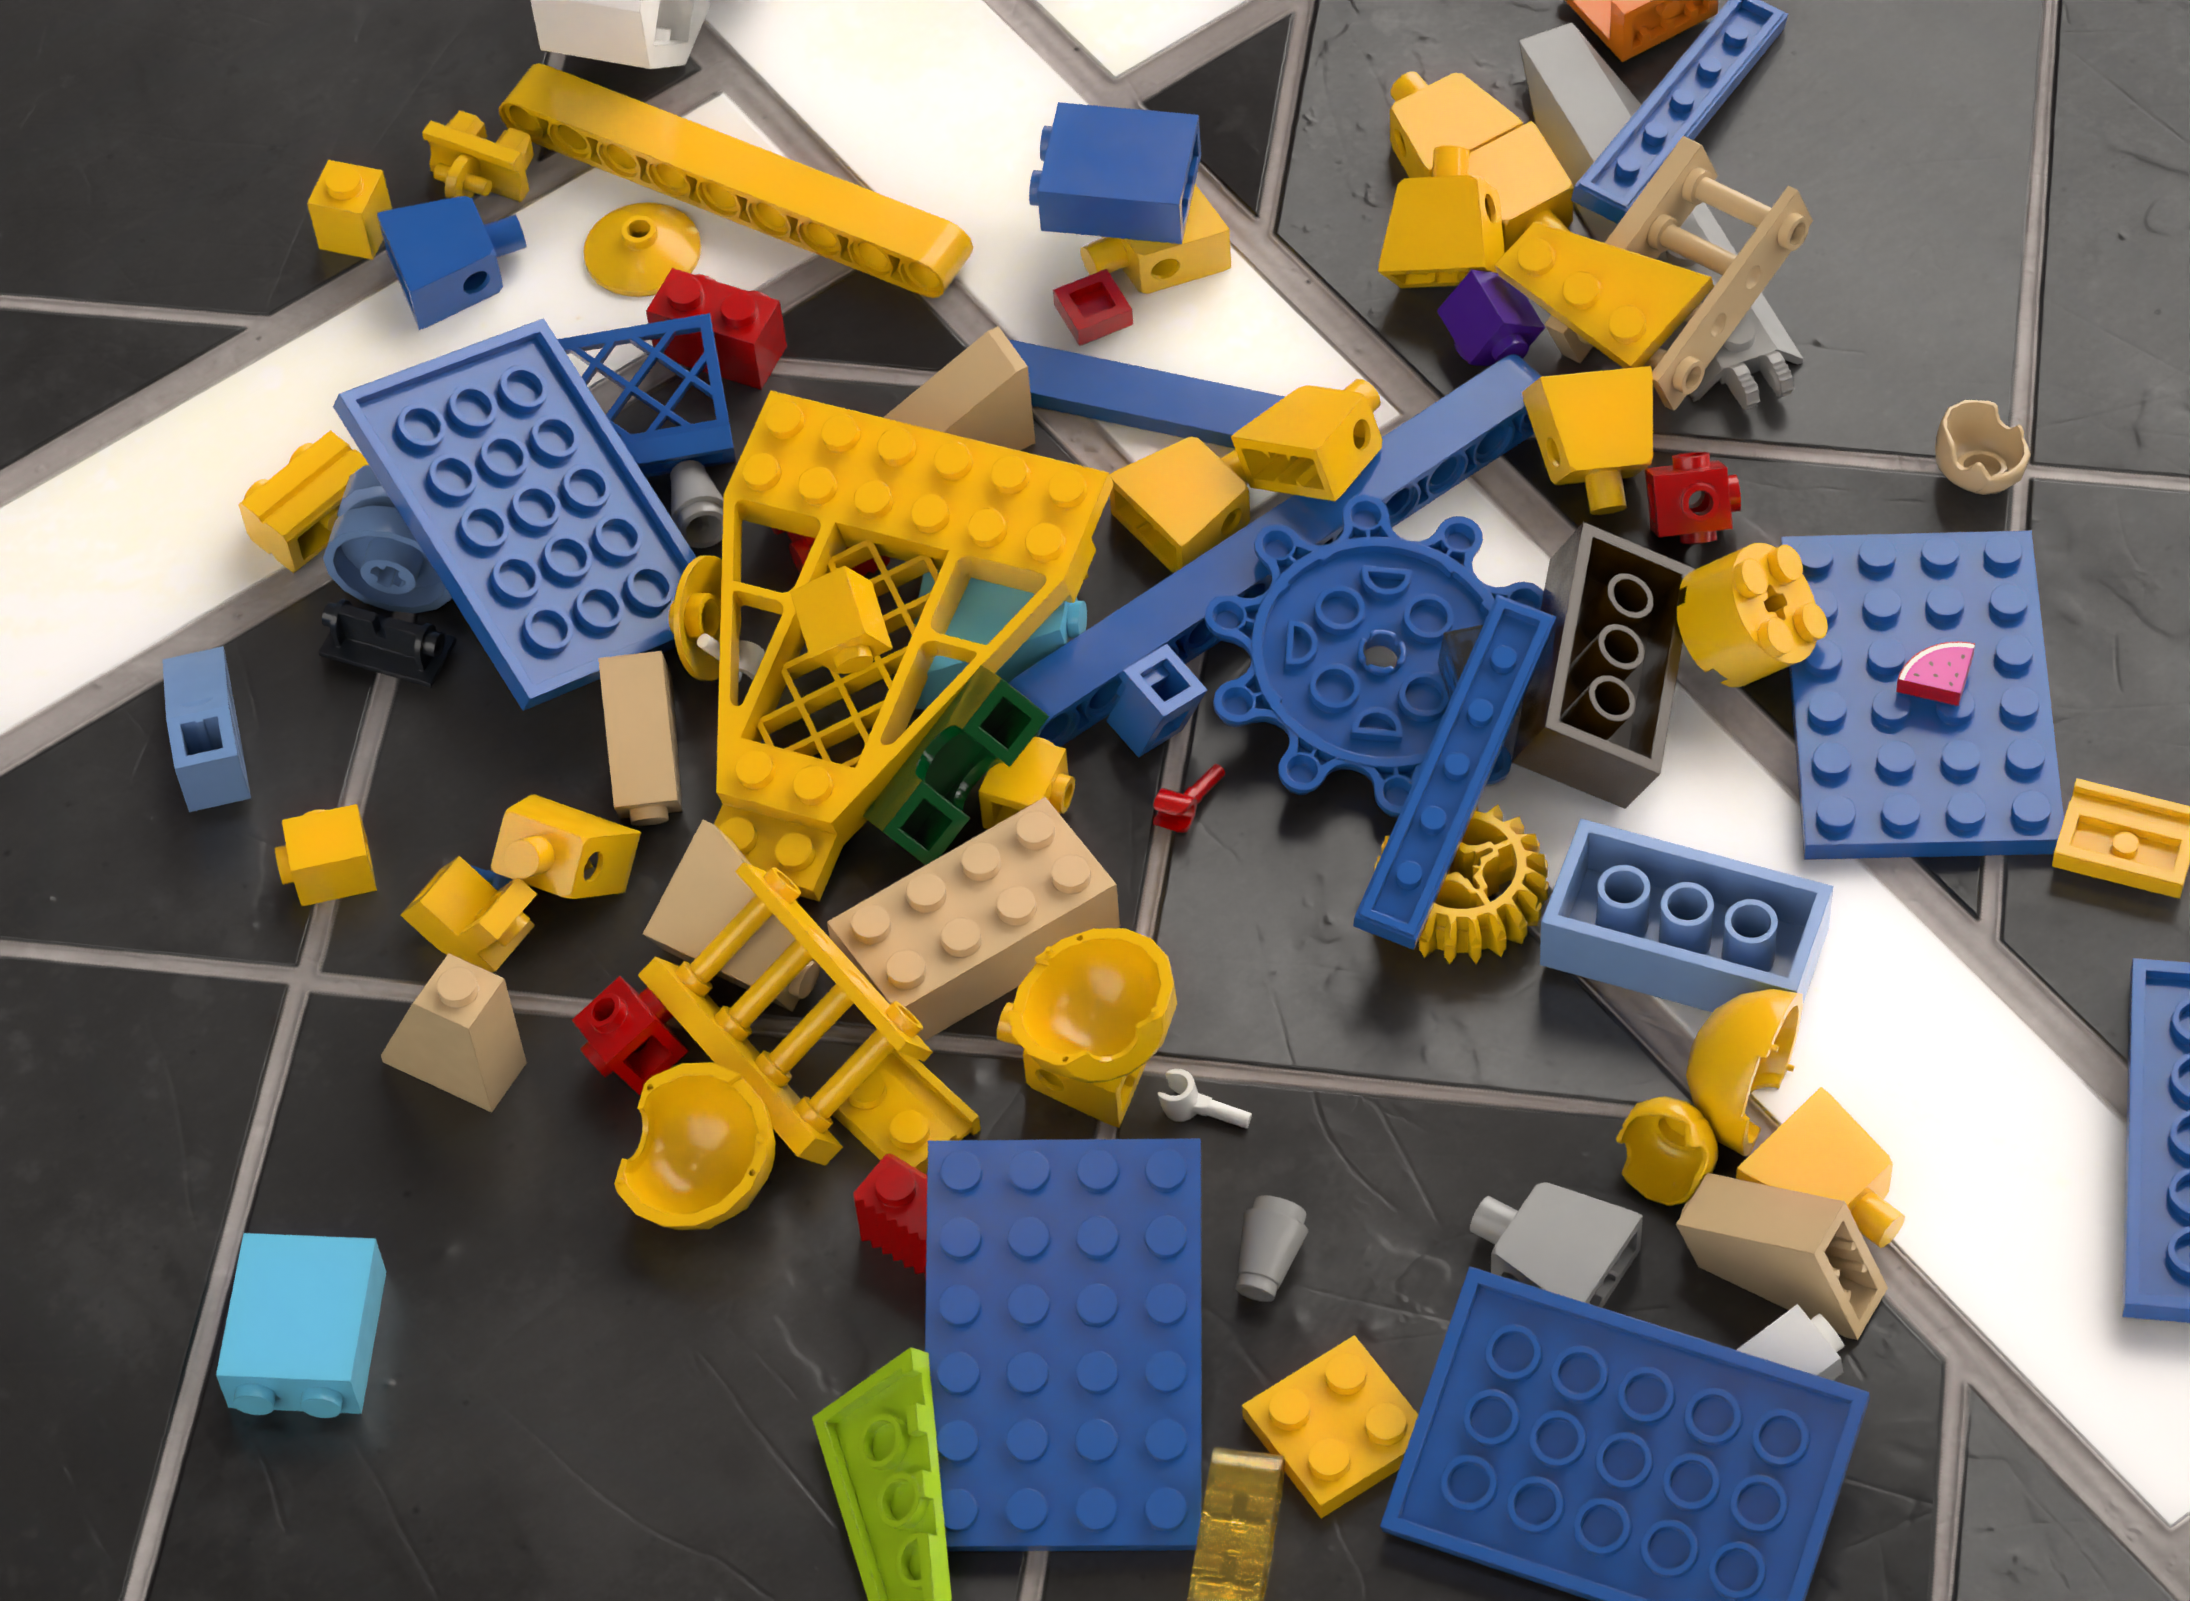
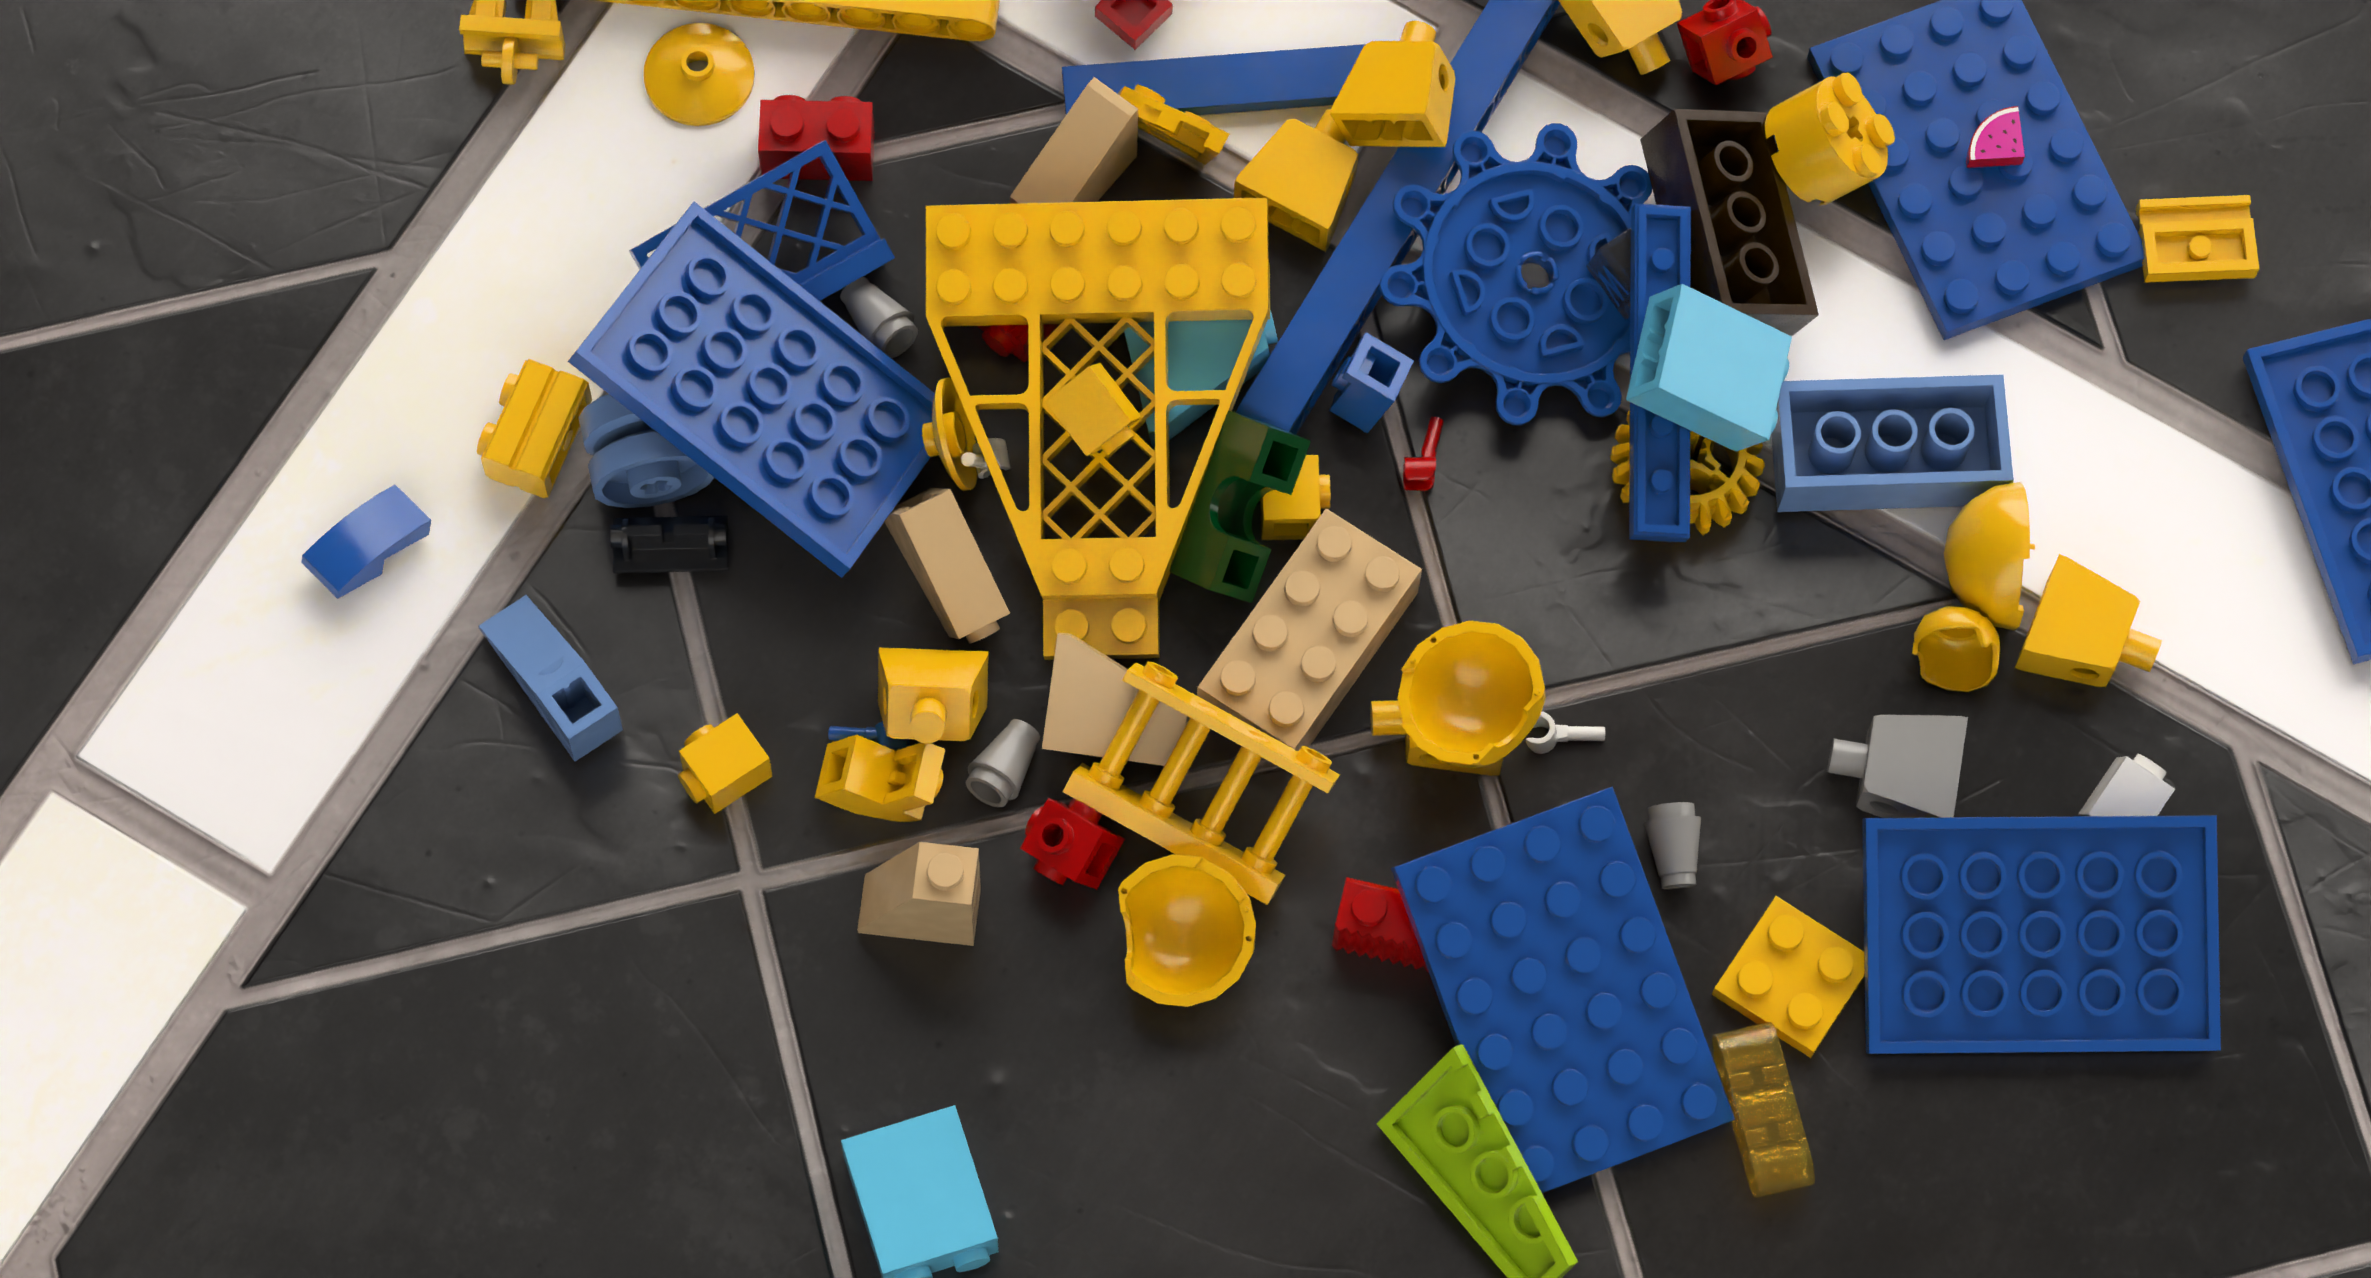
camera: 30 degrees left, 15 degrees up
yellow brick [307,160,392,260] -> none
blue torso [377,195,527,330] -> none
yellow plate [832,1049,981,1174] -> none
tan slope [1676,1173,1888,1340] -> none
none -> blue slope [301,484,431,599]
none -> light grey cone [966,719,1040,807]
none -> yellow wing [1117,84,1230,165]
none -> medium azure brick [1626,284,1792,452]

